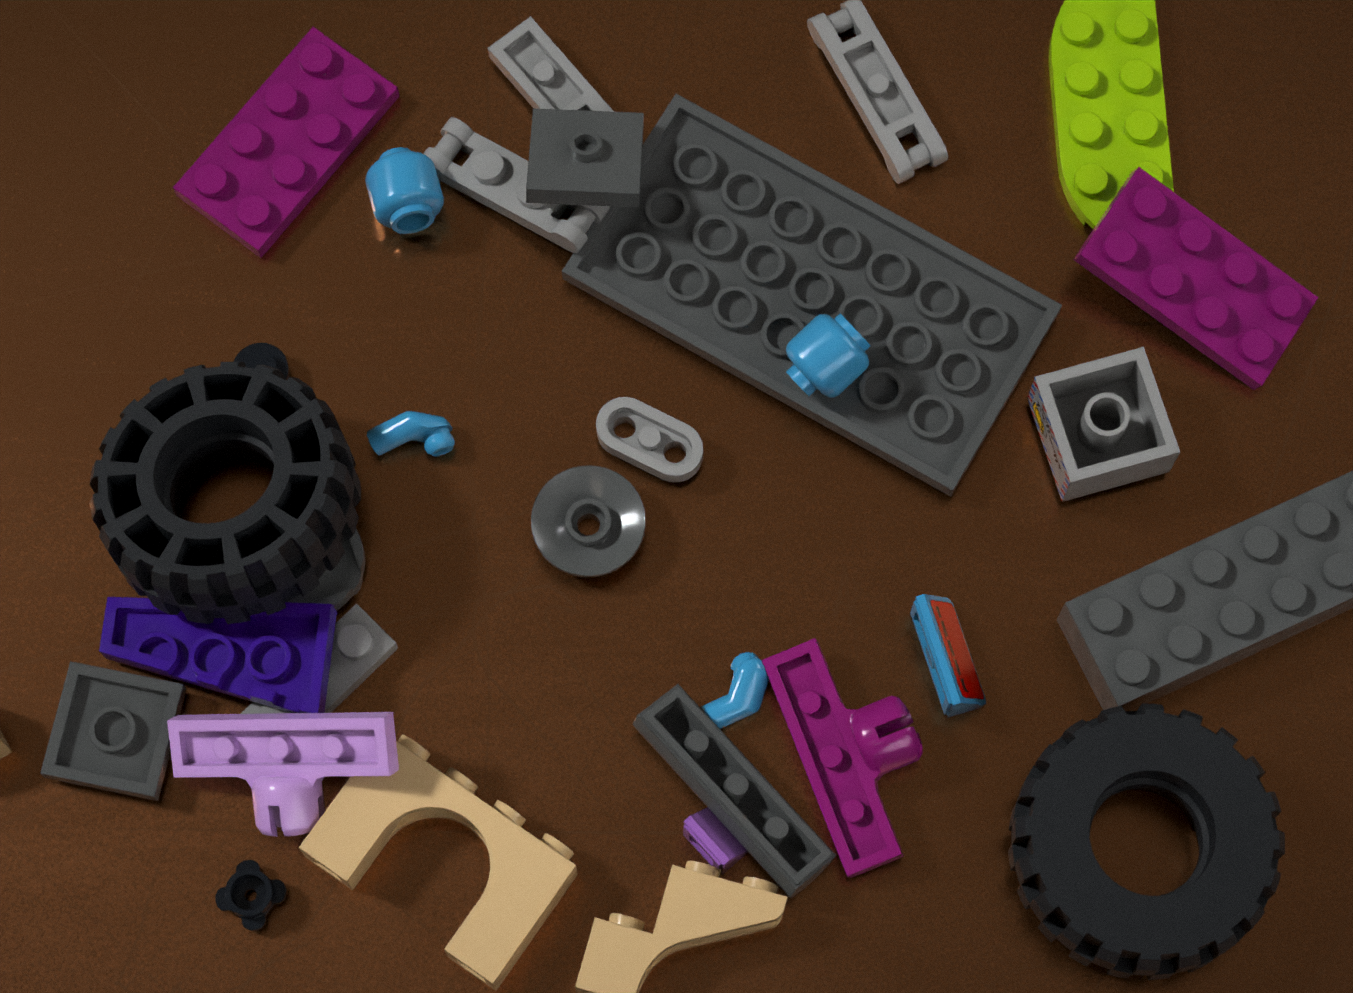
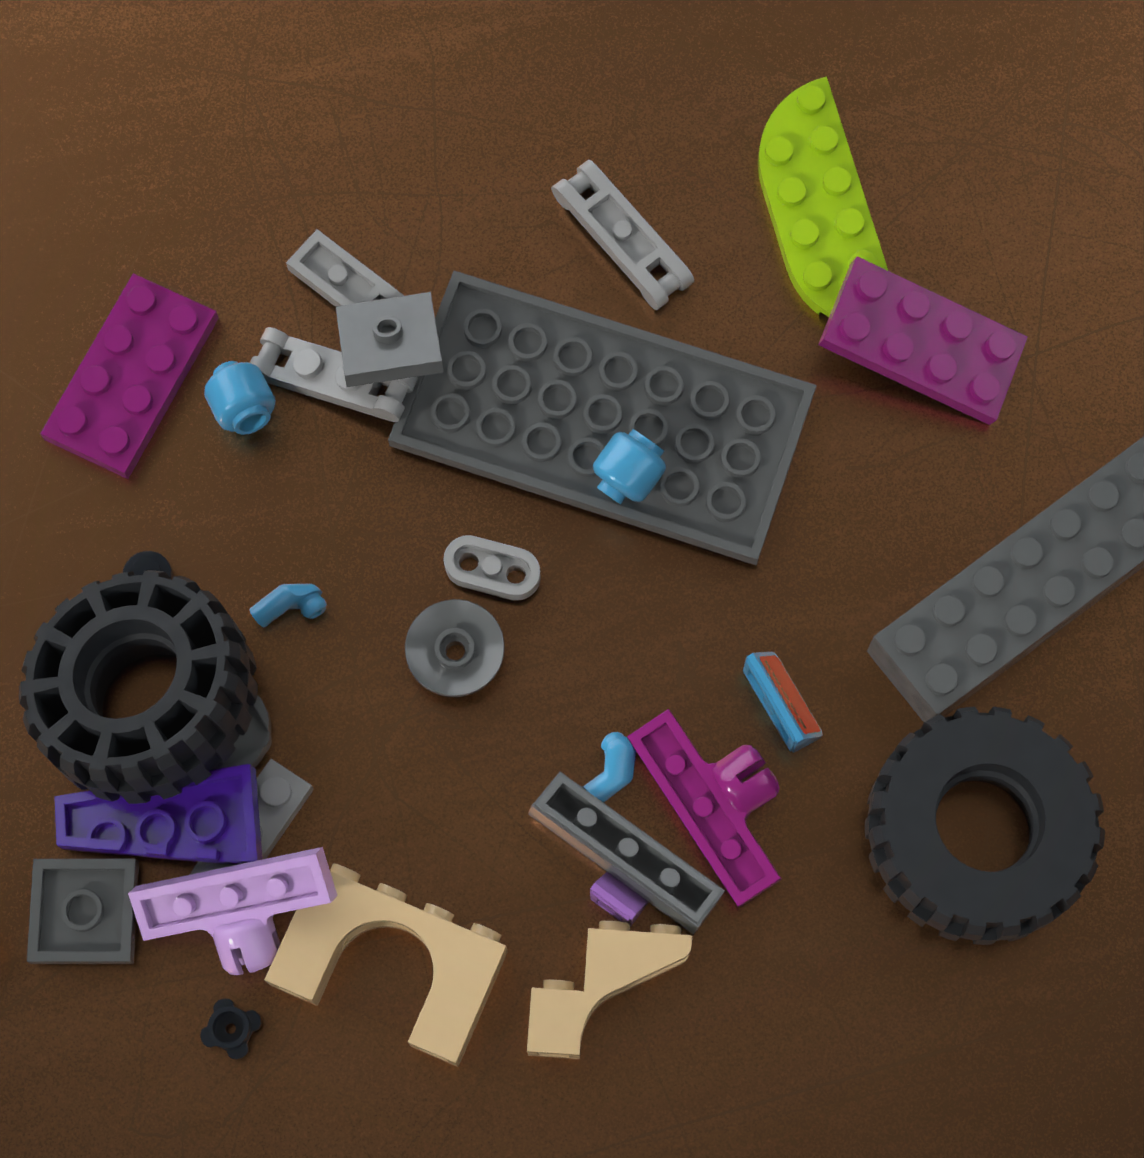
camera: 10 degrees left, 0 degrees up
light grey brick [1027,347,1180,502] -> none

